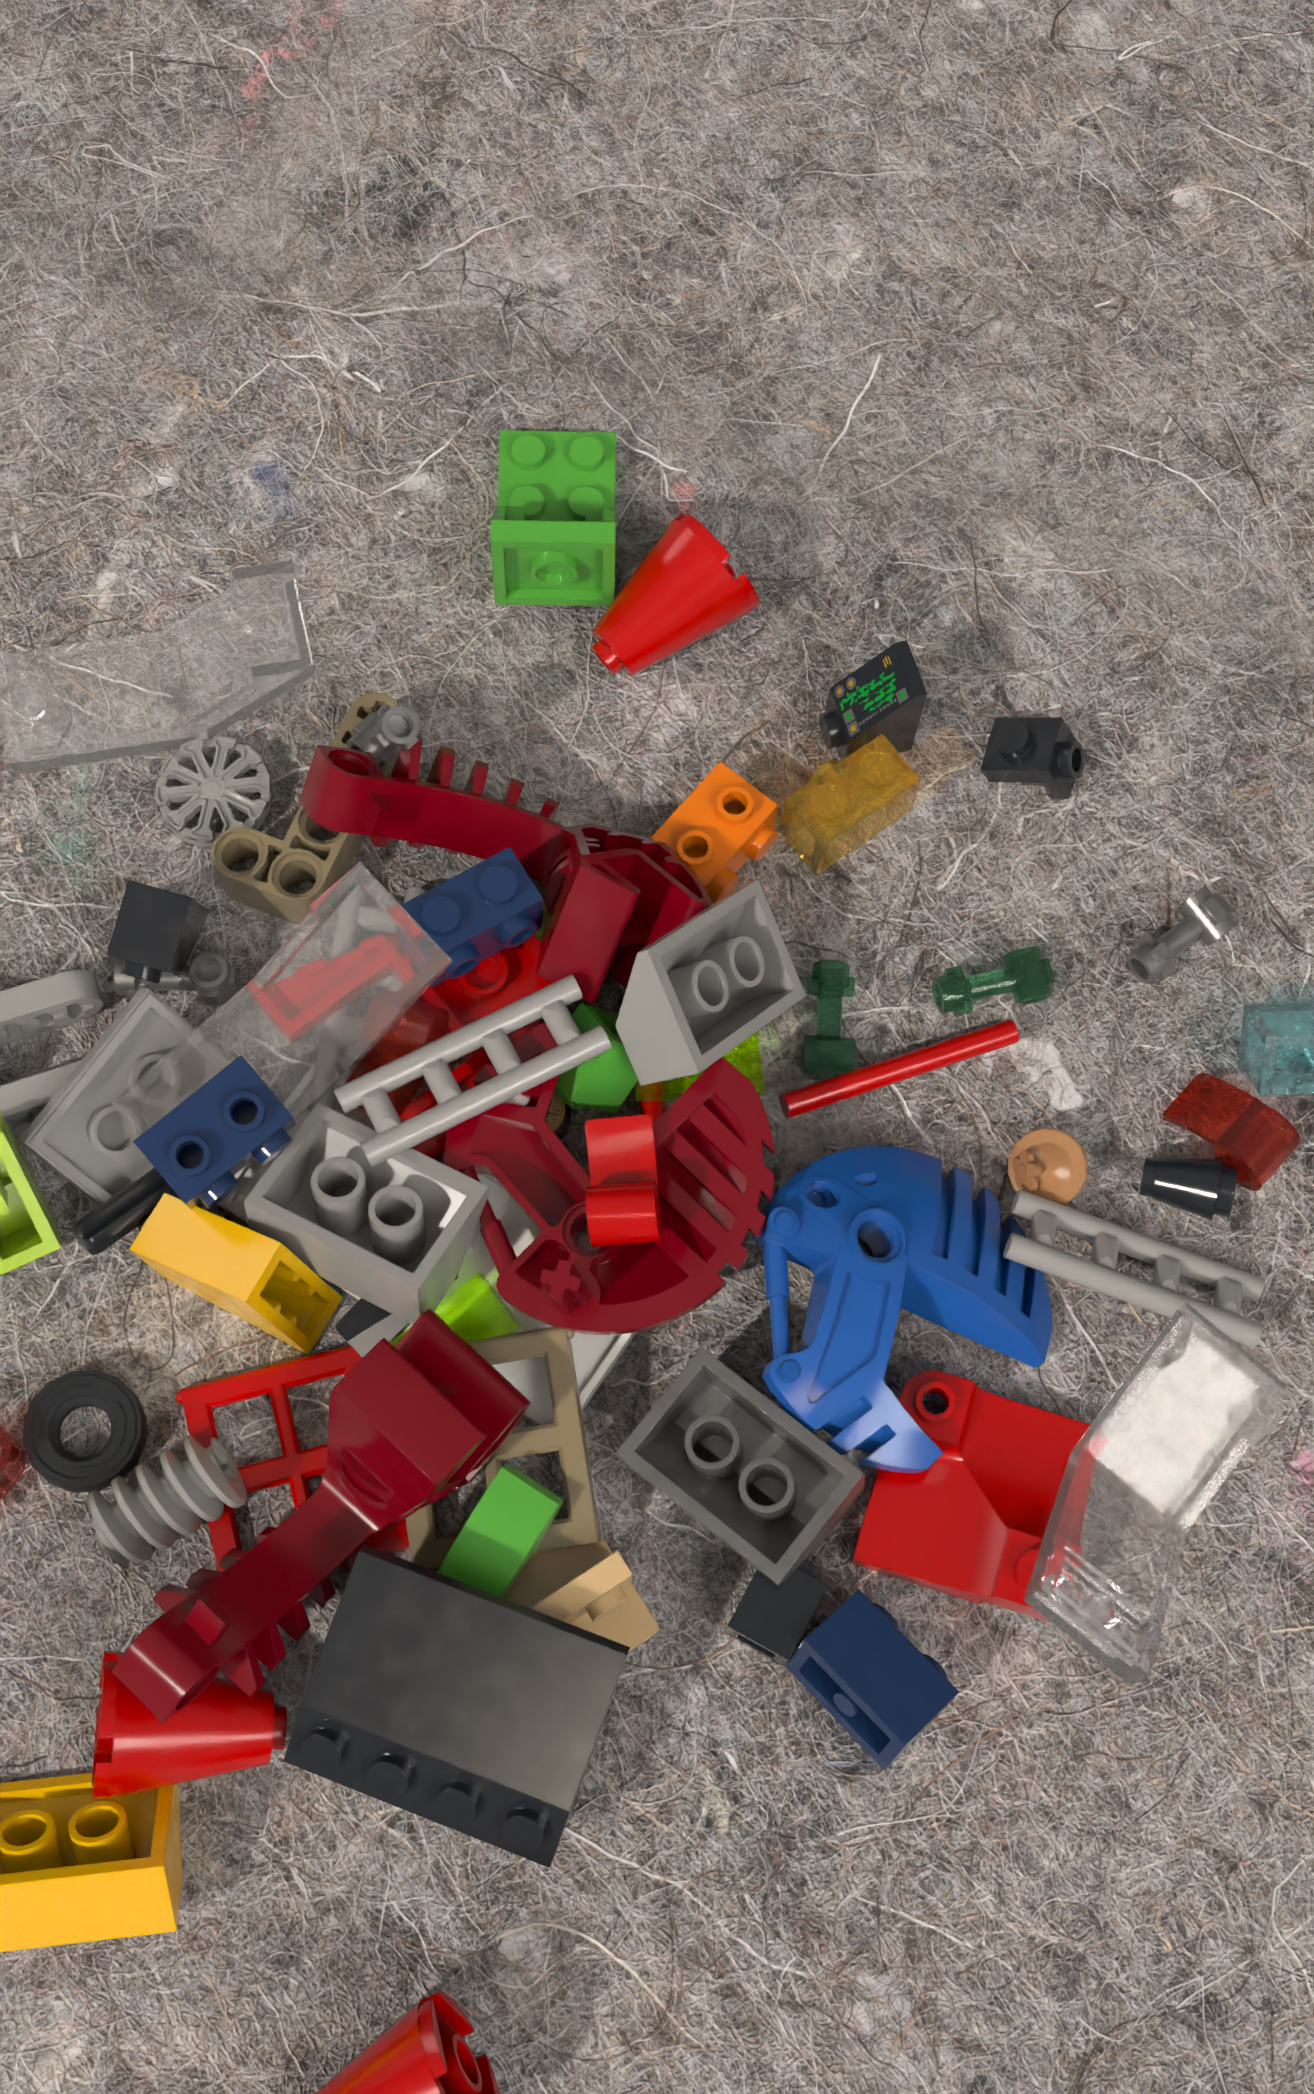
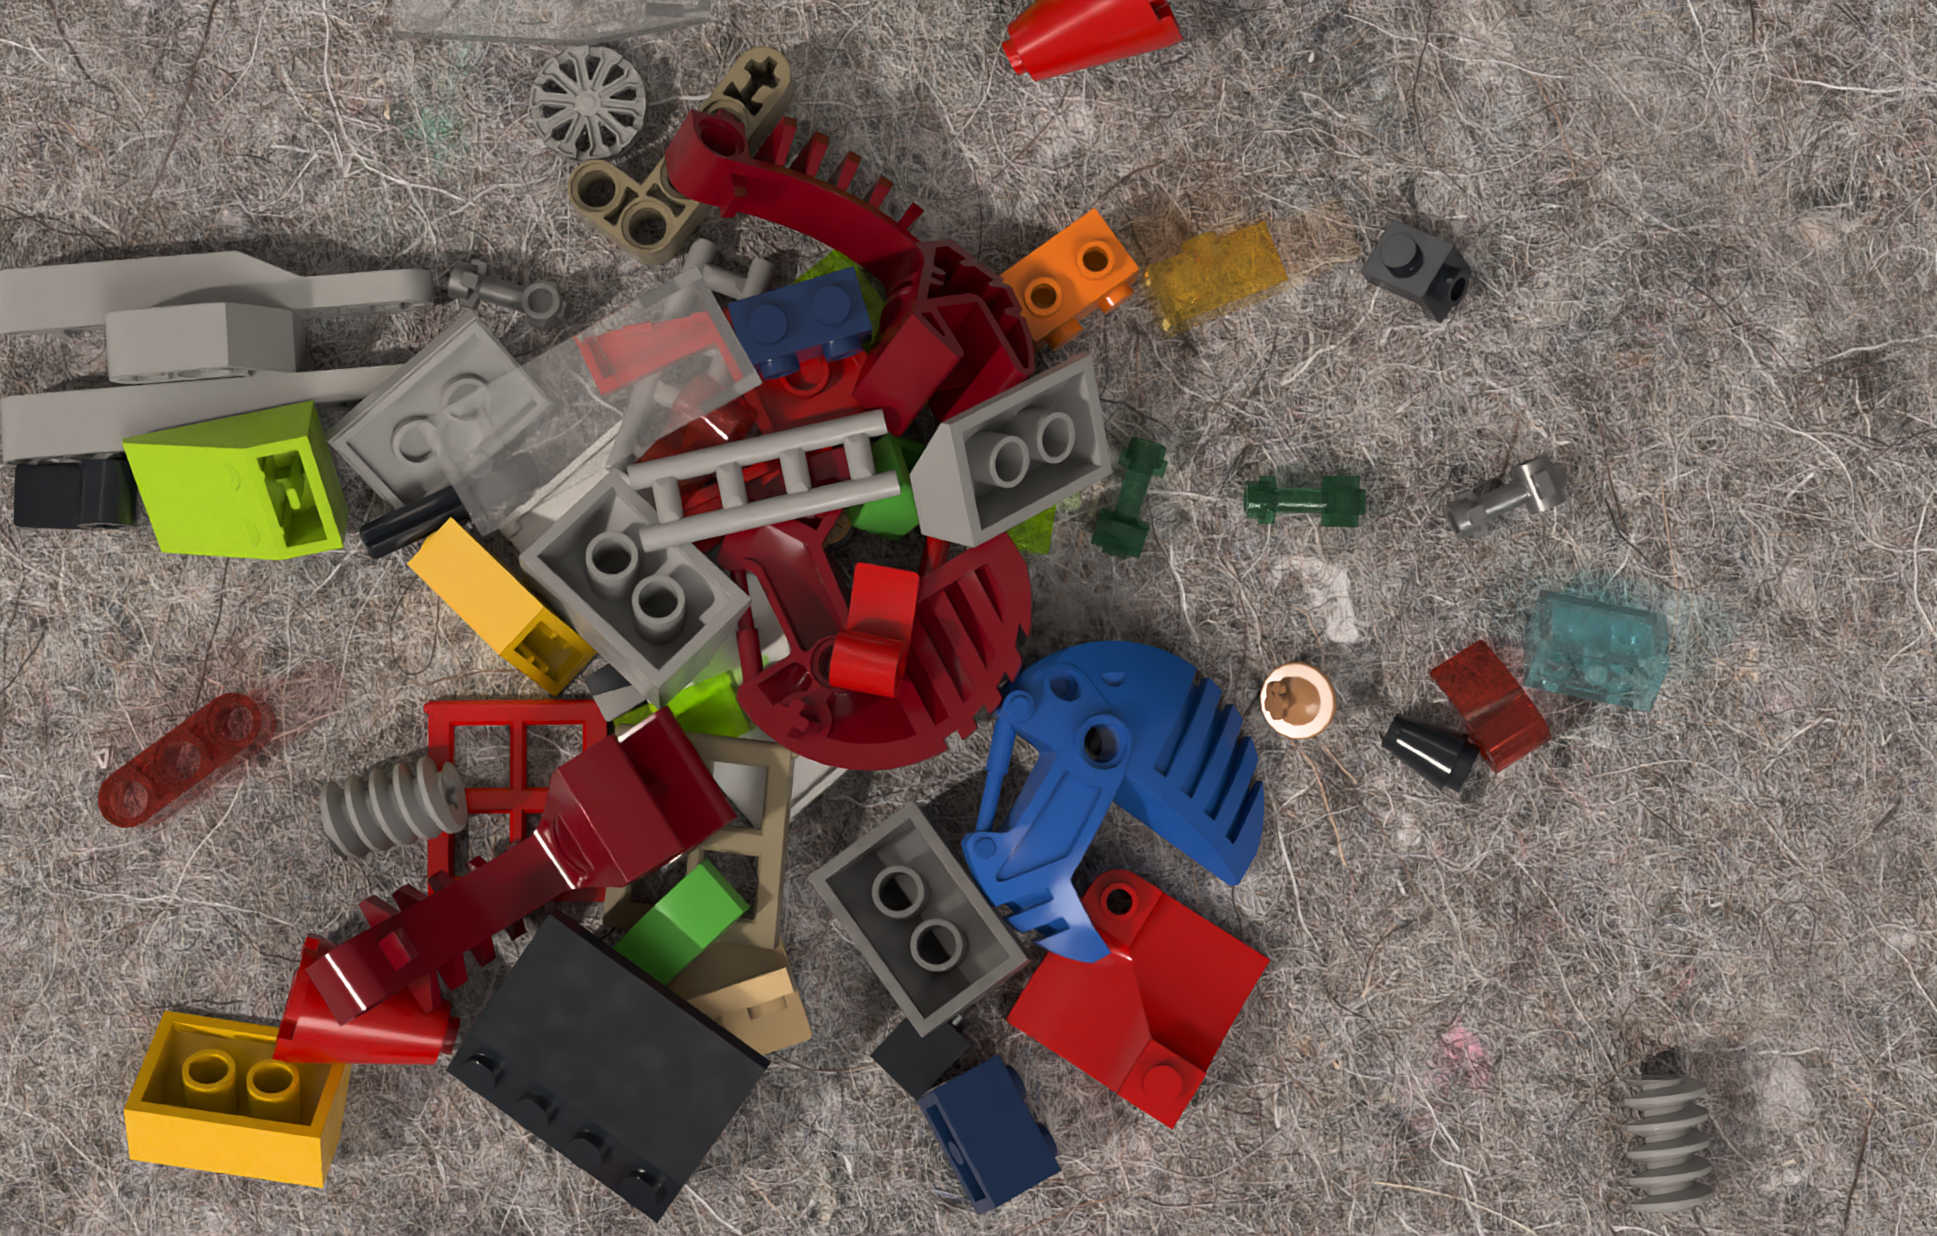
camera: 15 degrees right, 15 degrees up
black tyre [23,1370,147,1493] -> none
black slope [107,880,209,984] -> none
dark blue brick [133,1055,296,1210] -> none
flat silver bar [347,703,420,766] -> none
red bar [779,1019,1019,1119] -> none
black slope [819,640,927,768] -> none
light grey bar [1003,1189,1265,1348] -> none
clear windscreen [1023,1303,1286,1686] -> none

